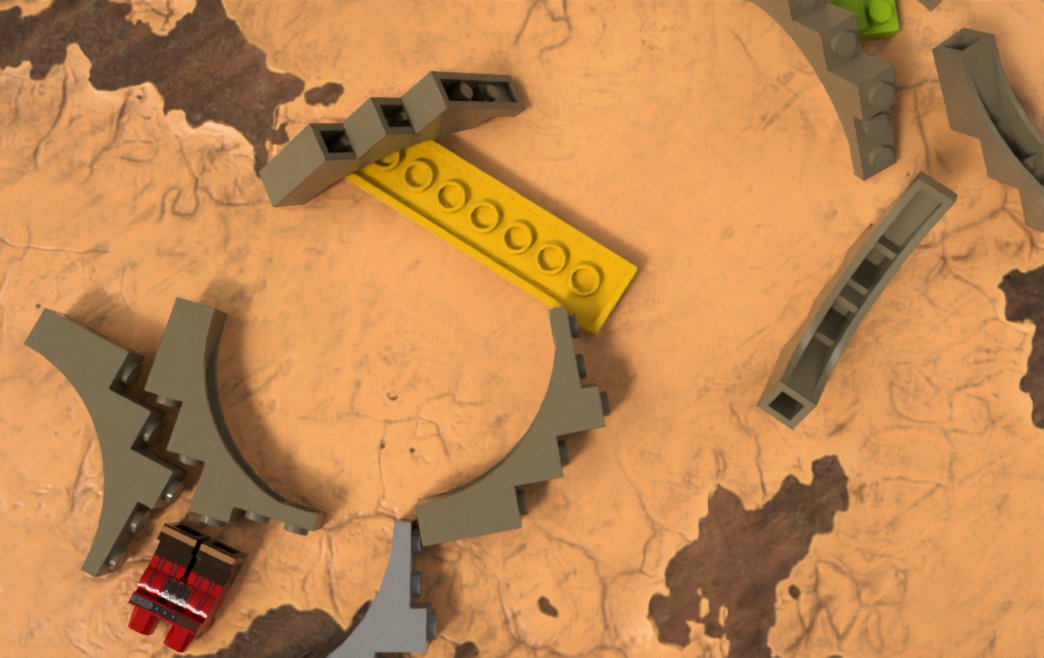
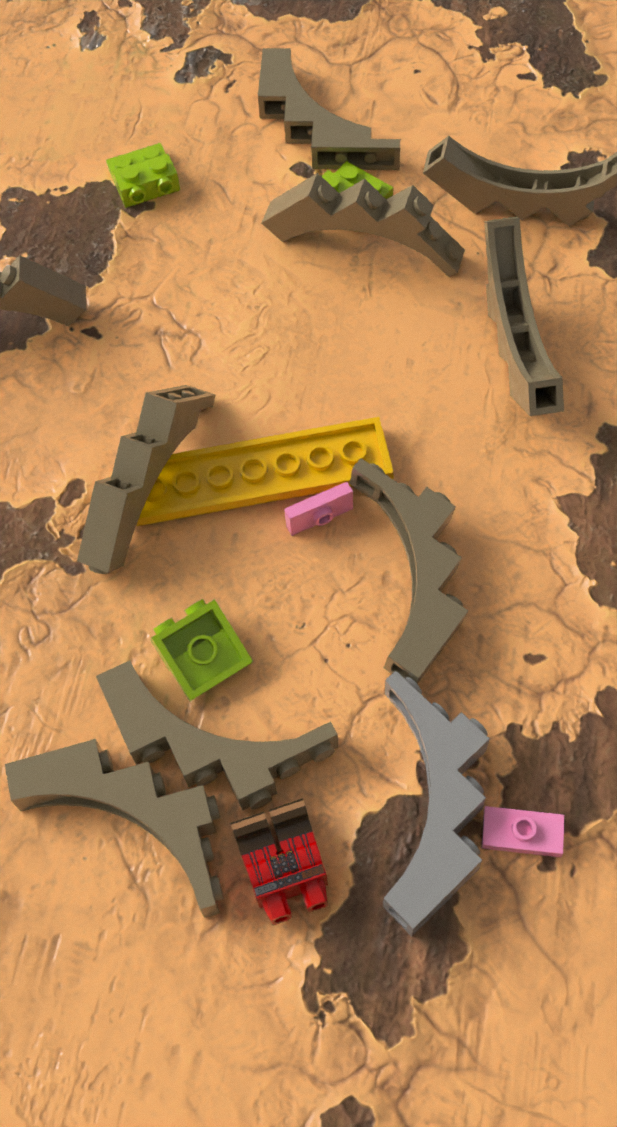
camera: 40 degrees left, 20 degrees down
none -> lime plate [150,599,253,702]
none -> bright pink plate [284,482,353,536]

